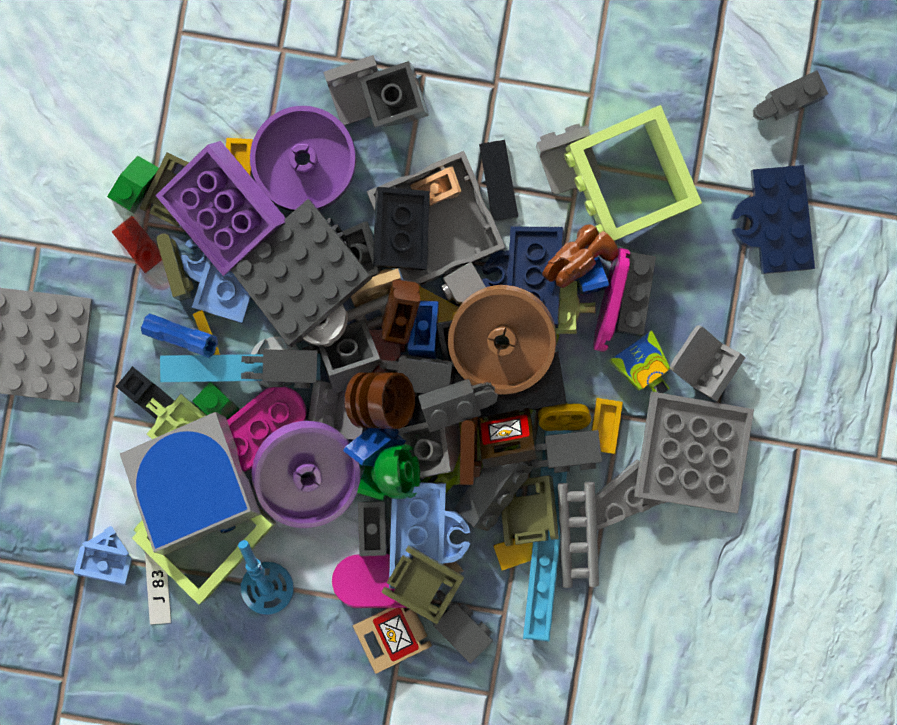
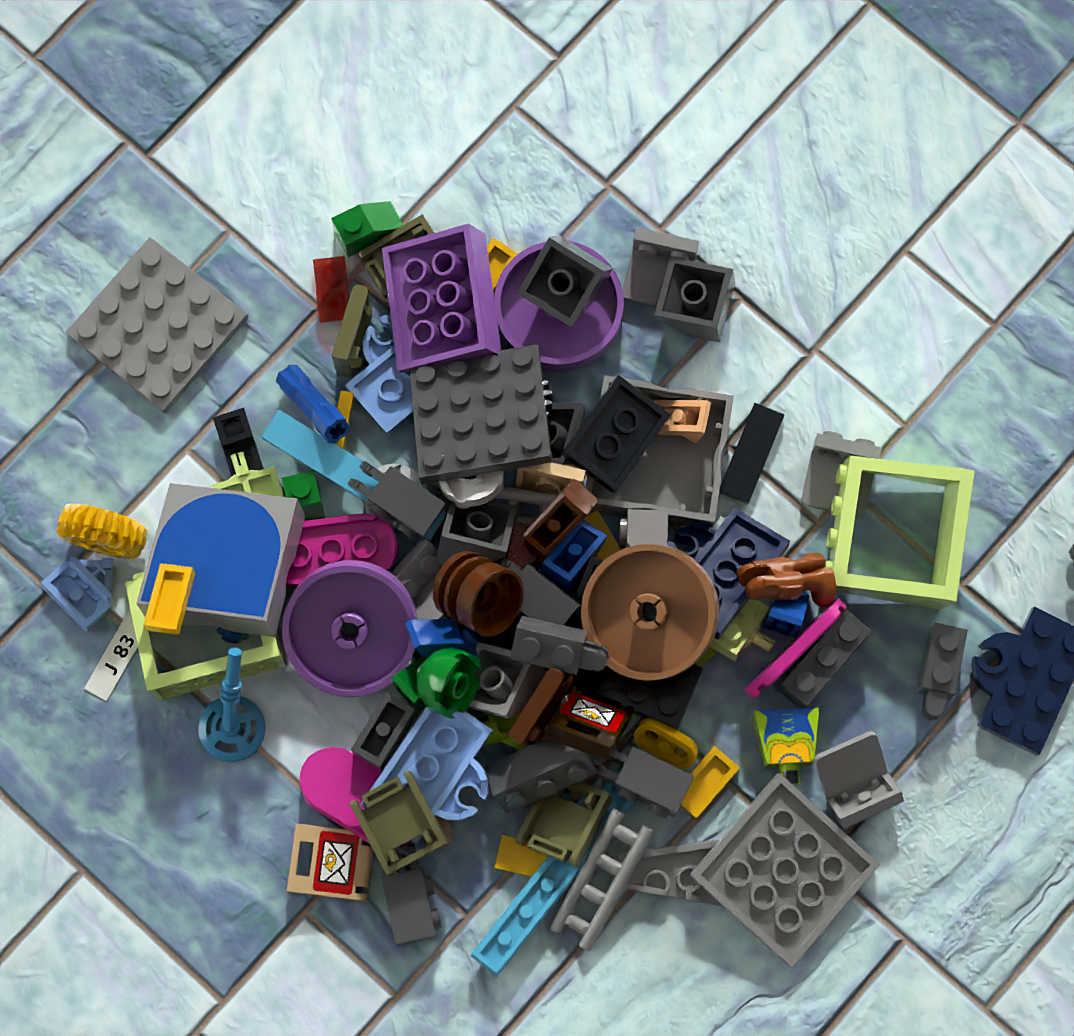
camera: 35 degrees right, 10 degrees down
none -> yellow gear [56,503,147,559]
none -> yellow tile [143,563,196,635]
none -> dark grey slope [517,235,613,327]
none -> dark grey hinge [916,622,968,721]

